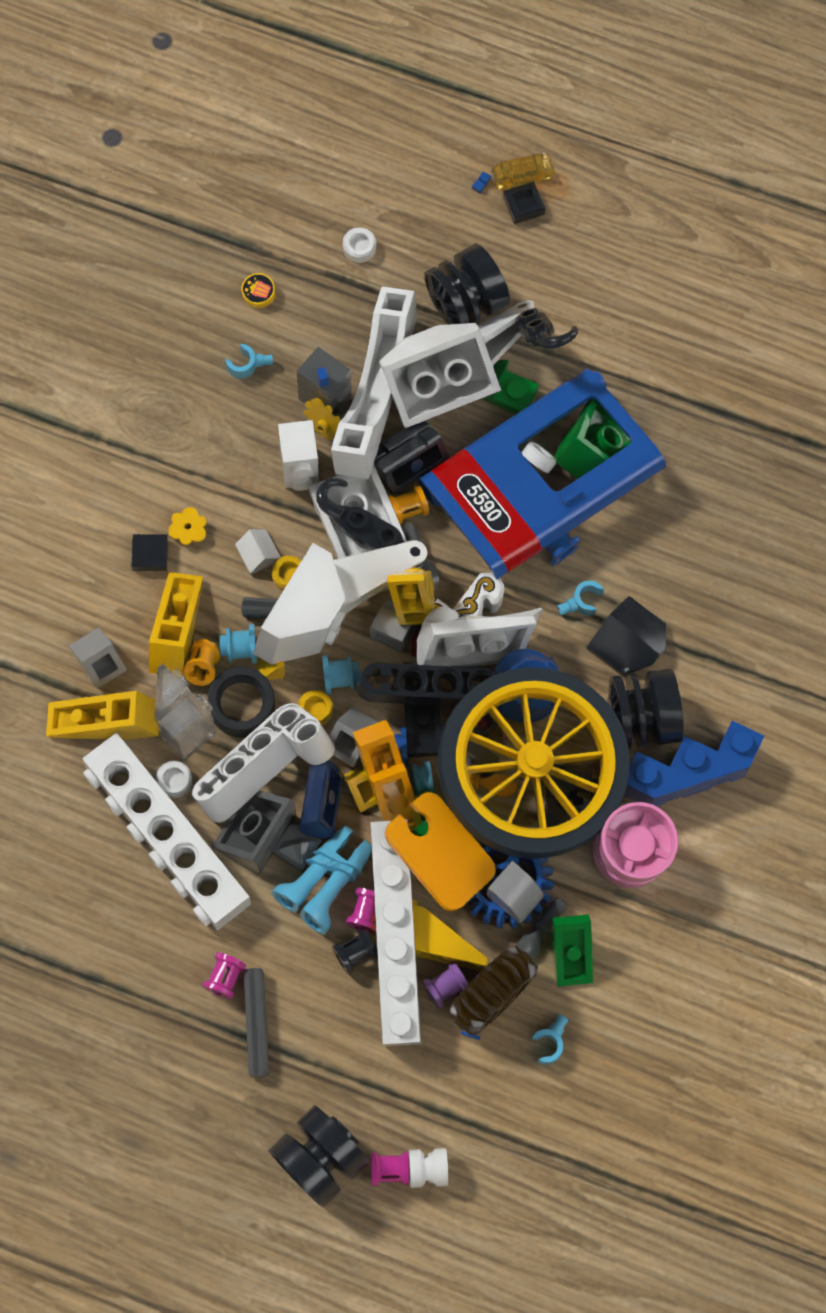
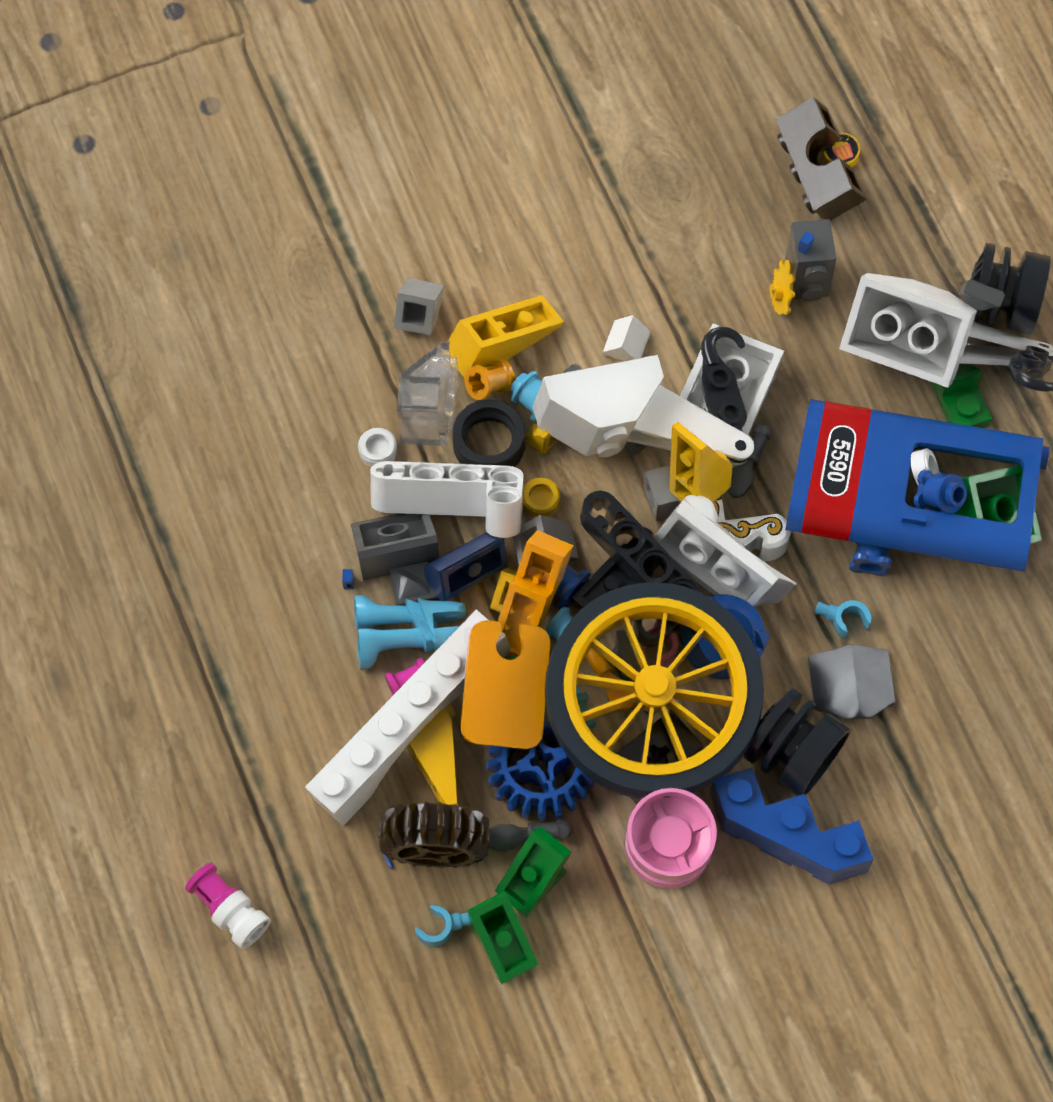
camera: 50 degrees right, 5 degrees down
yellow slope [46,690,161,740] -> none
white brick [82,732,251,931] -> none
black tile [131,534,168,571] -> none
yellow plant [168,507,207,546] -> none
dark pink bush [202,952,247,999] -> none
medium azure piece [225,344,273,379] -> none
dark grey axle [244,968,269,1078] -> none
black wheel [268,1105,369,1209] -> none
white brick [278,420,319,491] -> none
medium azure brick [322,655,360,695] -> none
white arch [331,287,418,479] -> none
black bush [332,928,378,975] -> none
white tile [343,228,376,263] -> none
black brick [374,421,449,494] -> none
light orange bush [388,485,430,524] -> none
medium lavender bush [422,962,468,1009] -> none
light grey brick [487,861,544,924] -> none
none -> blue piece [342,569,354,589]
none -> green slope [467,891,539,984]
none -> arch [776,97,867,221]
none -> blue brick [914,469,967,514]
none -> dark grey tile [958,279,1005,311]

